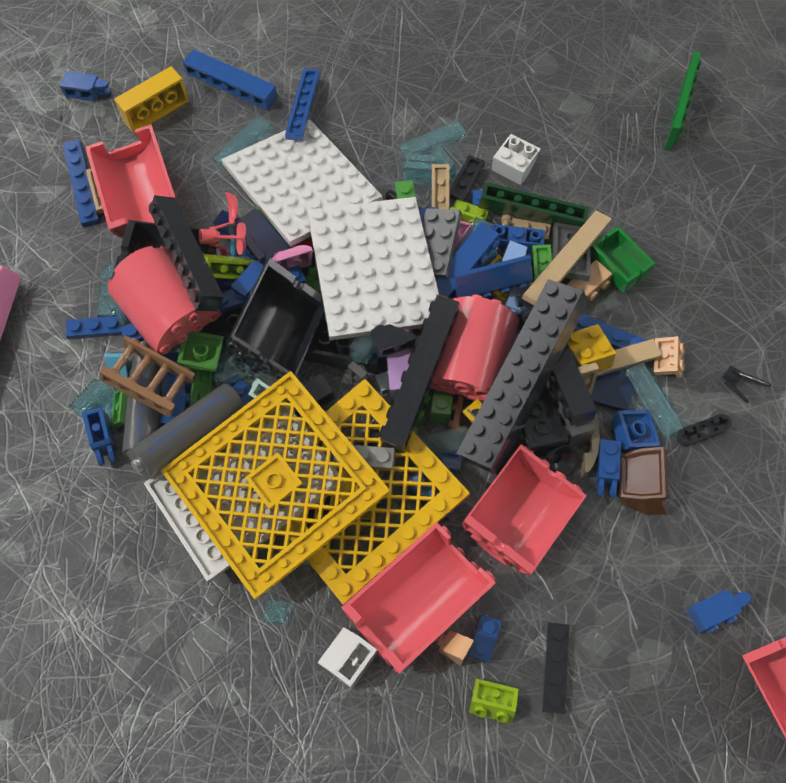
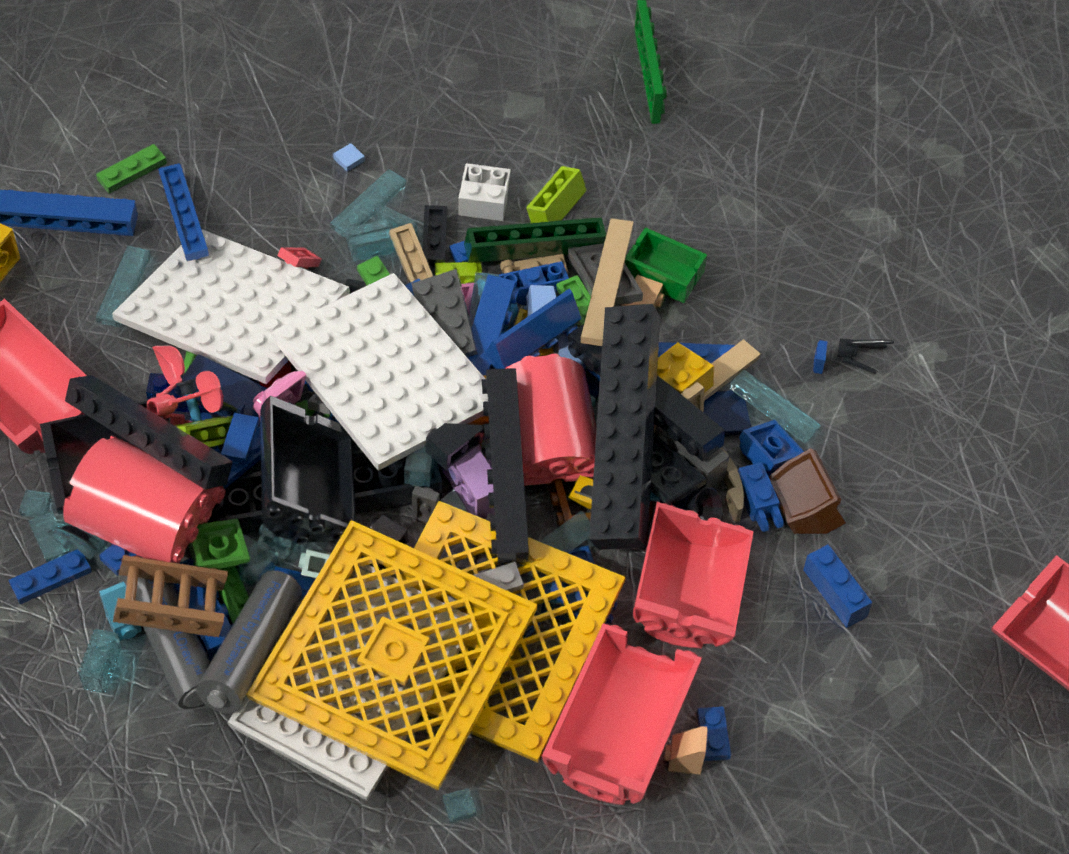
camera: 30 degrees left, 10 degrees down
blue hinge [82,407,117,466] -> none
bright green plate [111,390,127,429] -> none
white slope [318,627,378,689] -> none
bright green slope [430,390,453,423] -> none
lime bracket [469,678,519,723] -> none
black plate [542,622,569,715] -> none
light nougat bracket [654,336,685,378] -> none
black beam [677,414,732,447] -> none
blue hinge [686,590,752,634] -> none
none -> bright green plate [96,144,167,194]
none -> coral plate [277,247,322,269]
none -> light blue tile [333,143,365,172]
none -> lime brick [526,166,587,223]
none -> blue brick [803,545,872,628]
none -> blue tile [813,340,828,374]

